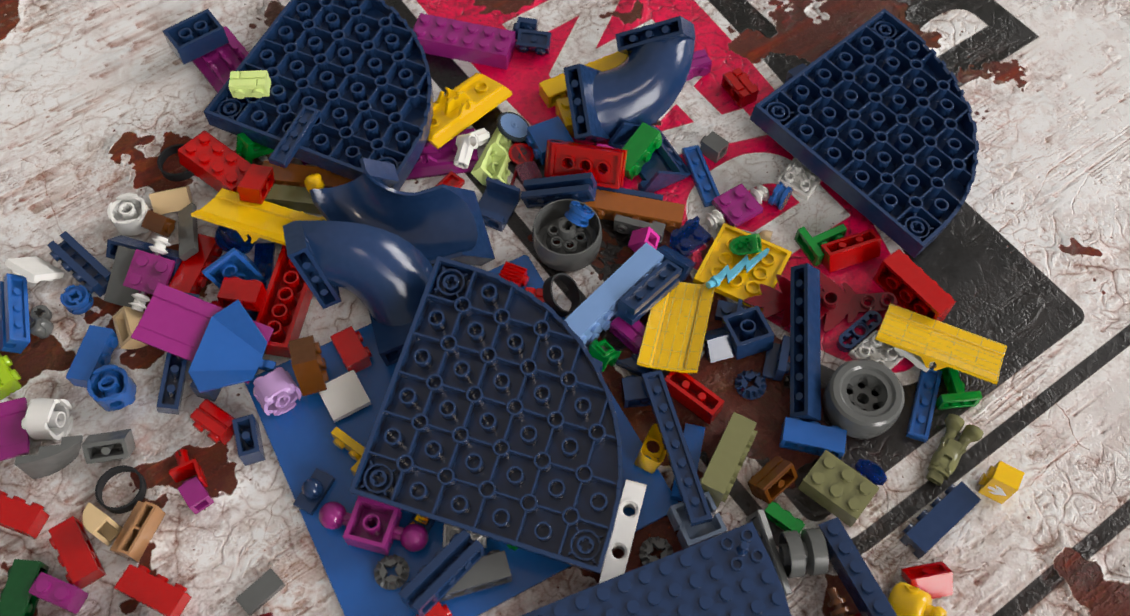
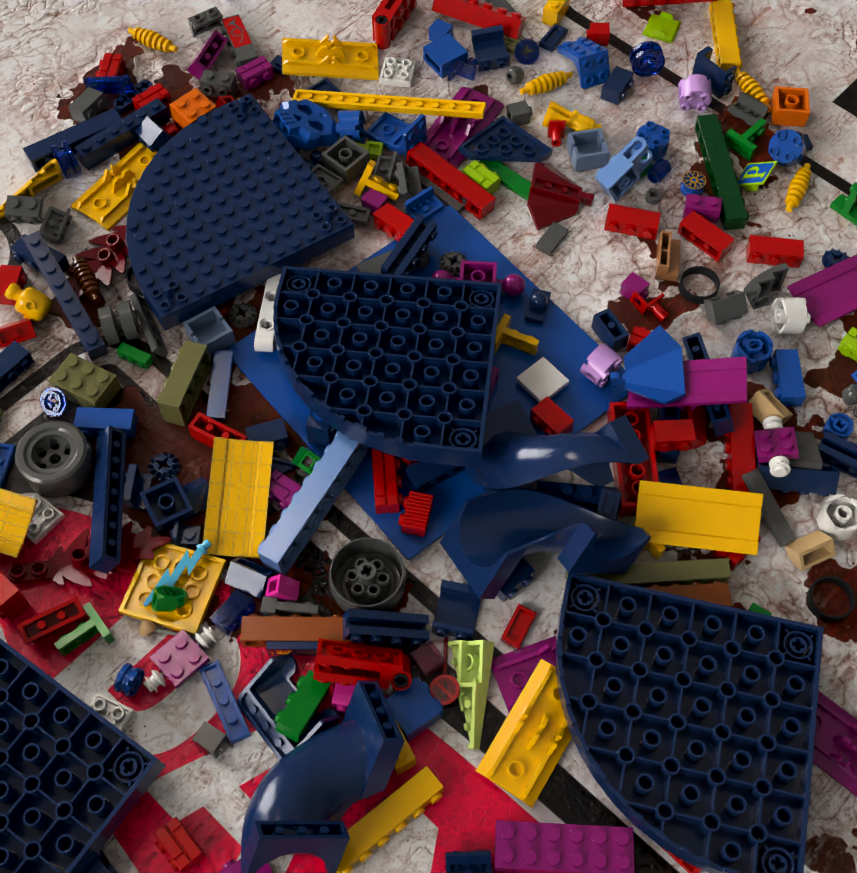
camera: 170 degrees right, 0 degrees up
tan brick [82,502,122,547] -> none
reddish brown brick [141,210,176,237] -> none
red brick [178,130,251,193] -> none
blue slope [202,248,265,289] -> none
yellowish green brick [229,70,271,99] -> none
red brick [237,164,275,204] -> none
dark blue tile [268,105,321,168] -> none
reddish brown brick [289,335,329,396] -> none
yellow piece [304,173,325,193] -> none
white piece [453,128,491,169] -> none
medium blue wheel [497,112,530,142] -> none
black tyre [542,273,581,317] -> none
blue wheel [564,201,594,228] -> none
dark blue brick [617,259,682,326] -> none
yellow piece [634,424,666,474] -> none
dark blue plate [642,370,713,526] -> none
reddish brown brick [747,456,798,504] -> none
dark blue beam [836,311,882,353] -> none

